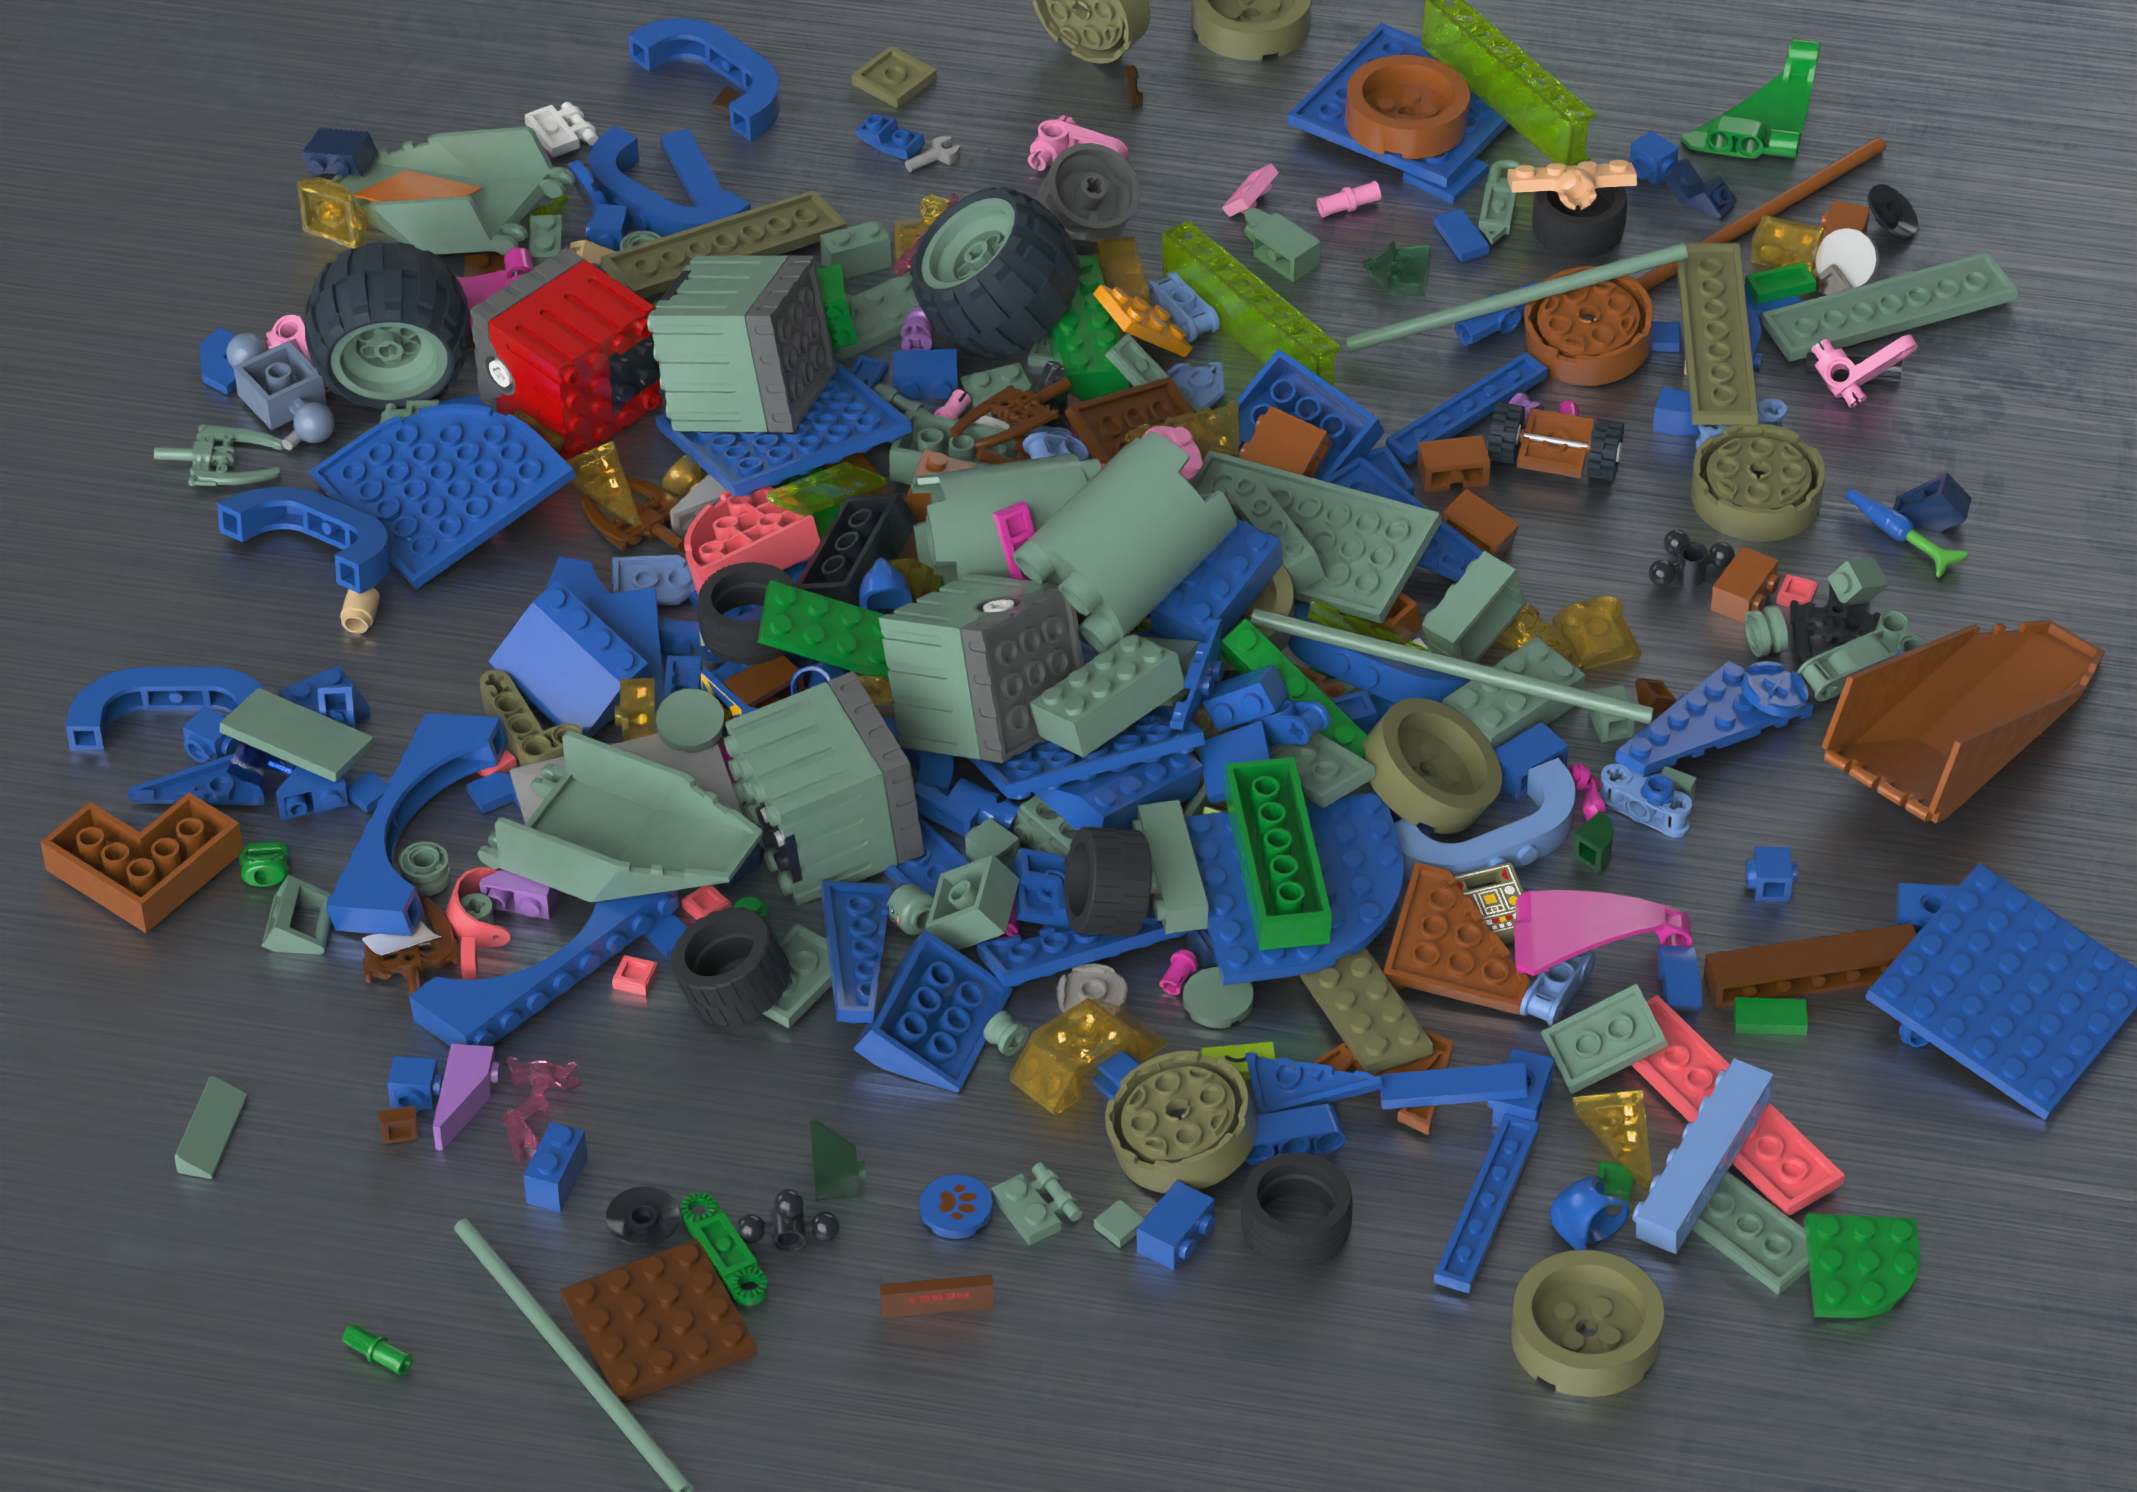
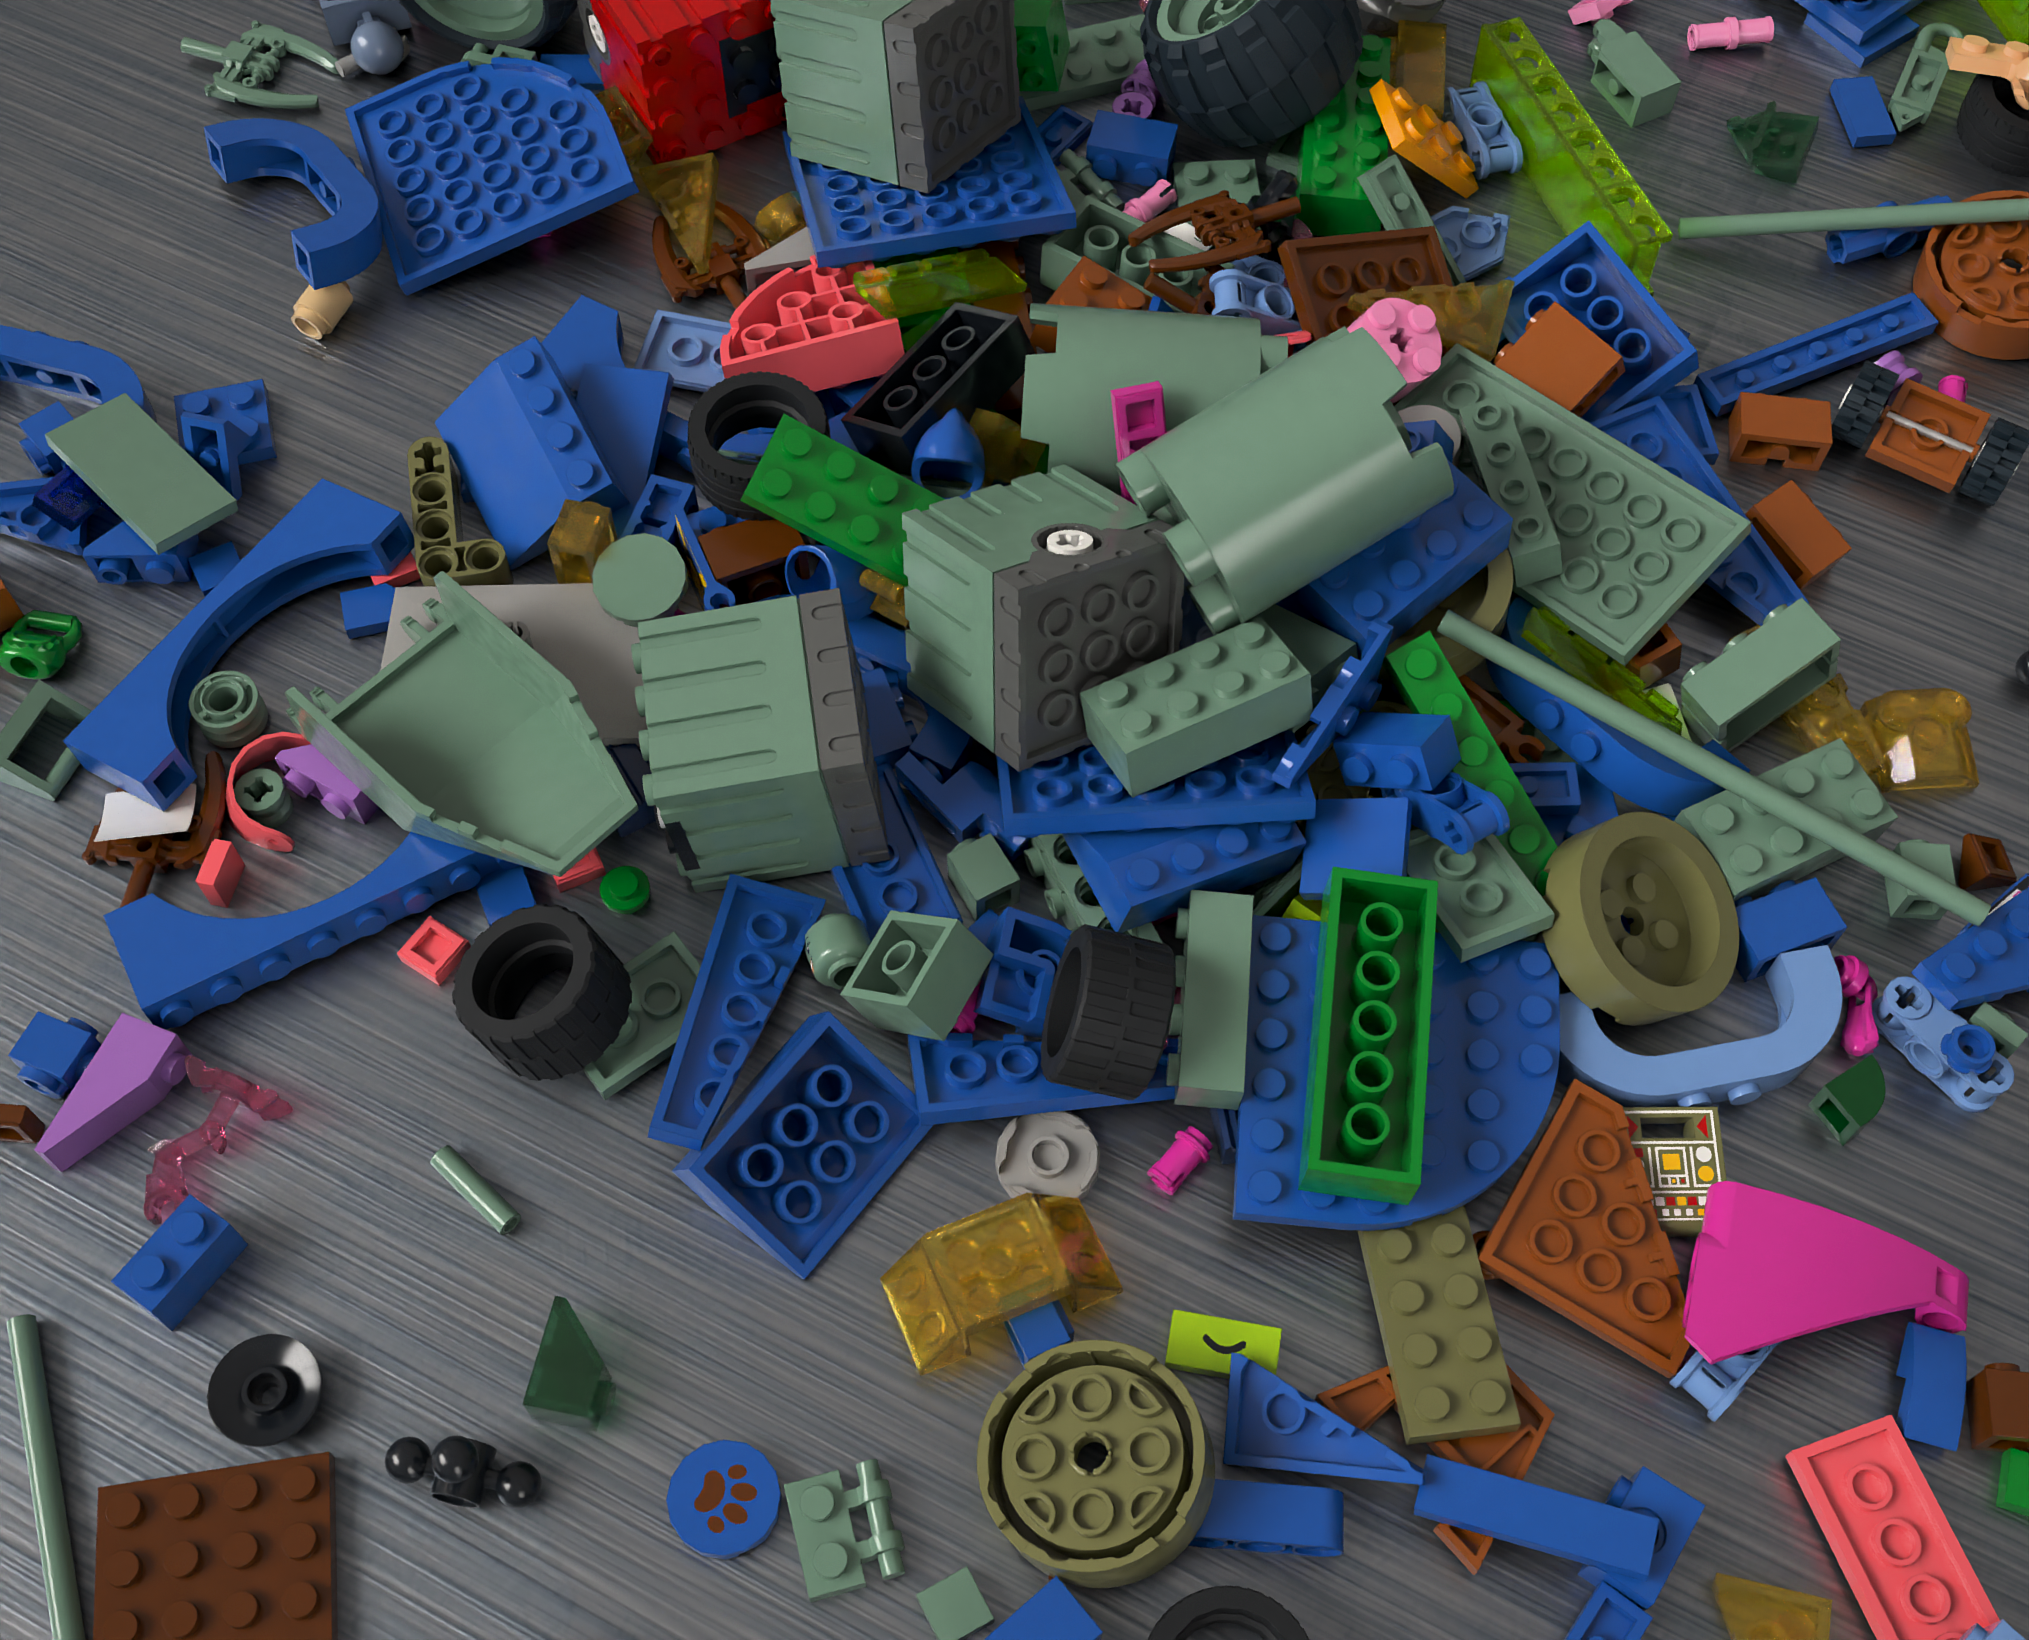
camera: 15 degrees right, 15 degrees up
green plate [680,1191,768,1306] -> none
sand green wheel [983,1011,1029,1056] -> none
sand green tile [1183,967,1254,1028] -> none
sand green plate [1540,984,1669,1094] -> none
none -> sand green piece [430,1145,521,1235]

